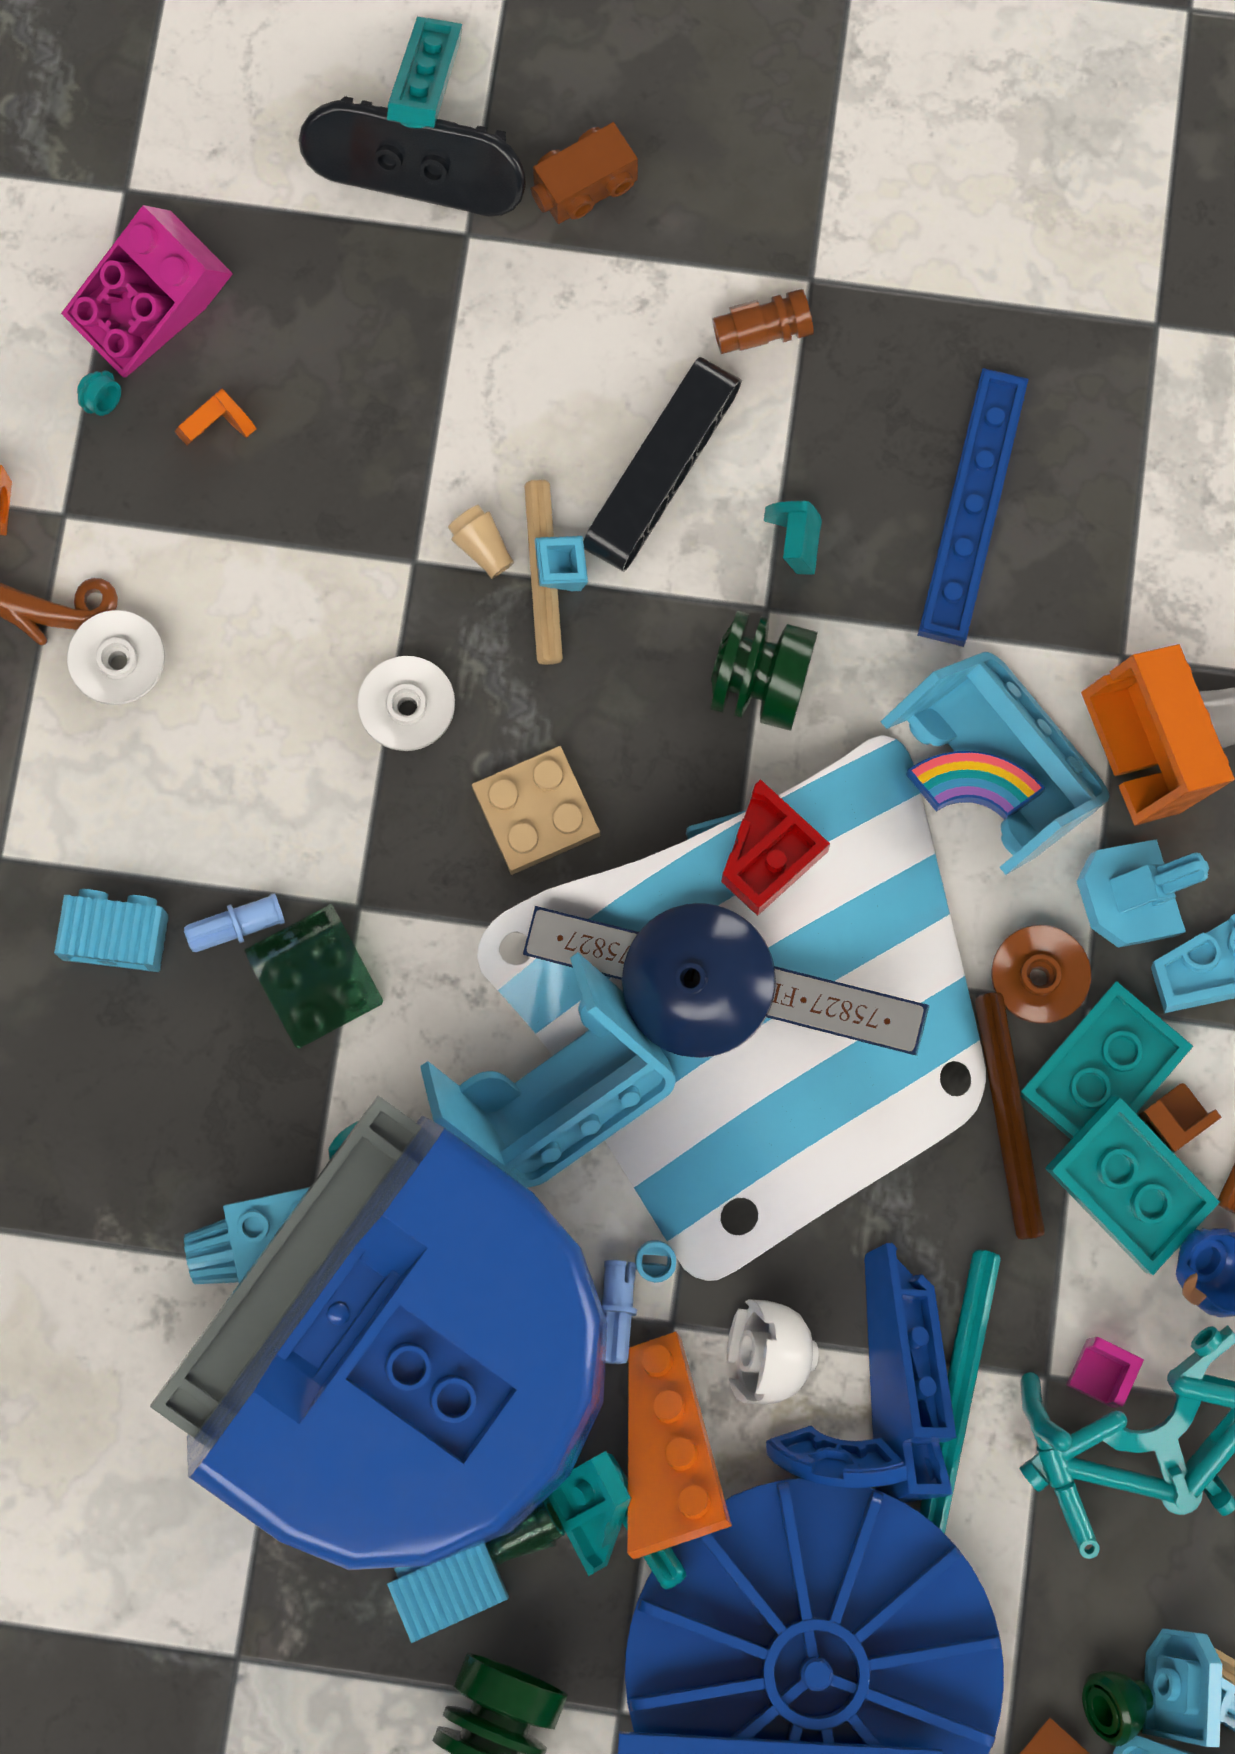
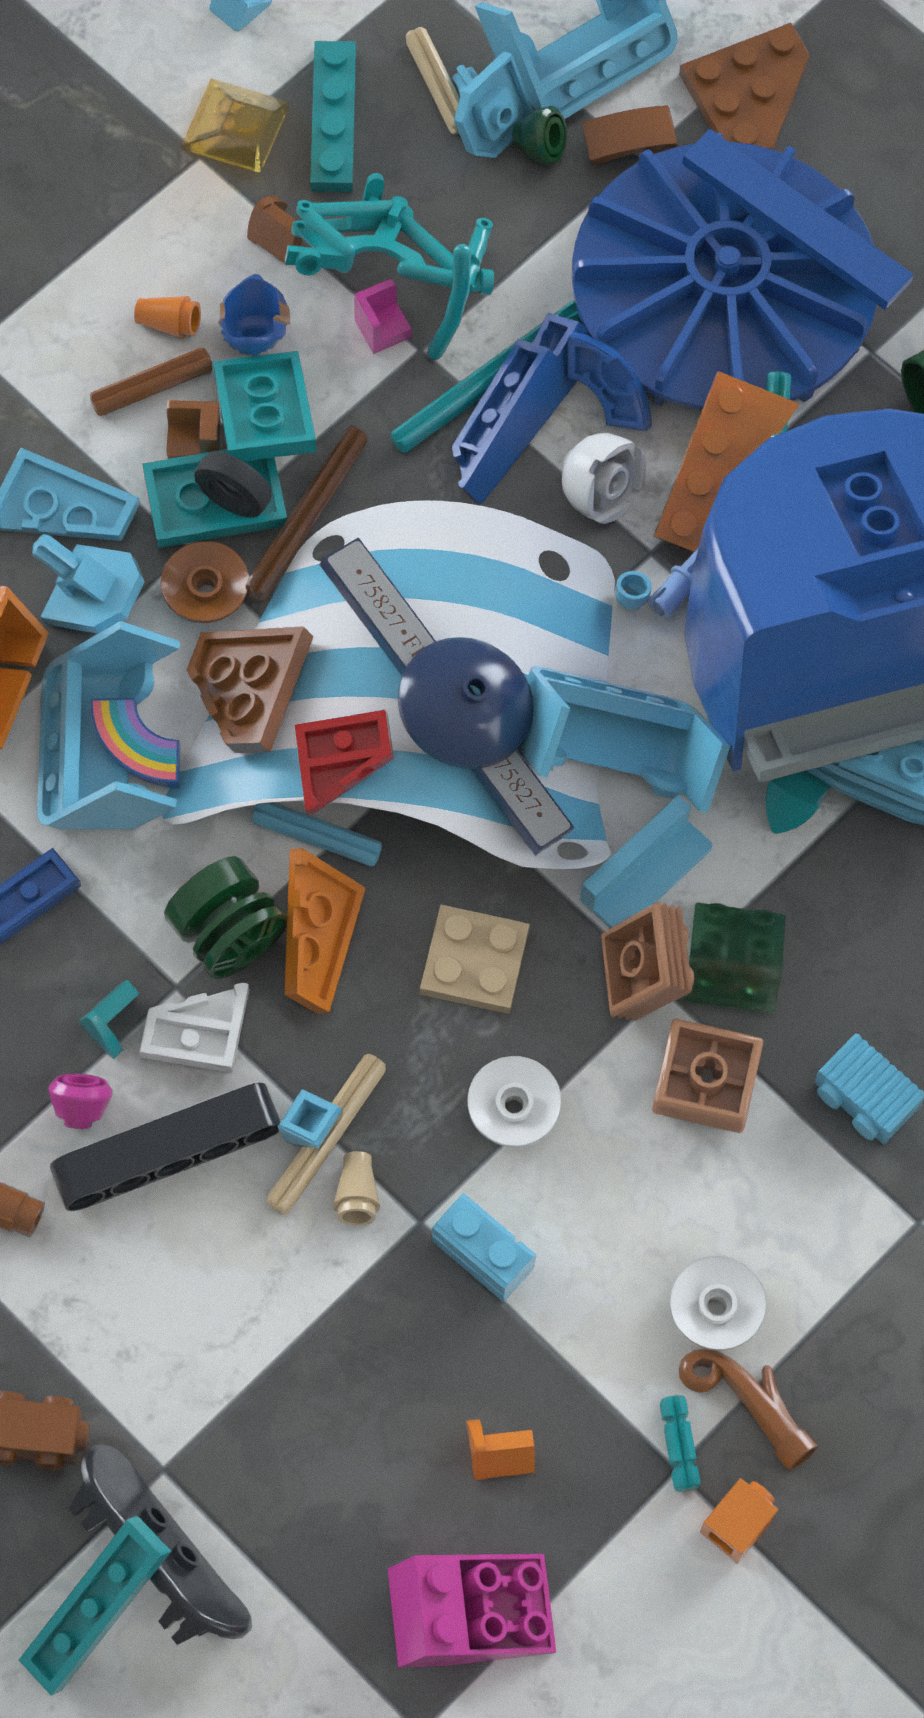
camera: 145 degrees left, 10 degrees down
teal plate [77,370,121,416] -> none
light blue axle [184,893,285,952] -> none
none -> dark pink cone [48,1074,113,1129]
none -> white wing [139,983,249,1073]
none -> dark orange plate [186,626,314,753]
none -> black tyre [194,452,272,518]
none -> orange wing [284,848,366,1014]
none -> medium azure brick [432,1193,536,1302]
none -> medium azure panel [580,795,713,928]
none -> nougat brick [601,902,694,1021]
none -> nougat brick [652,1019,763,1133]
none -> teal axle [660,1395,701,1492]

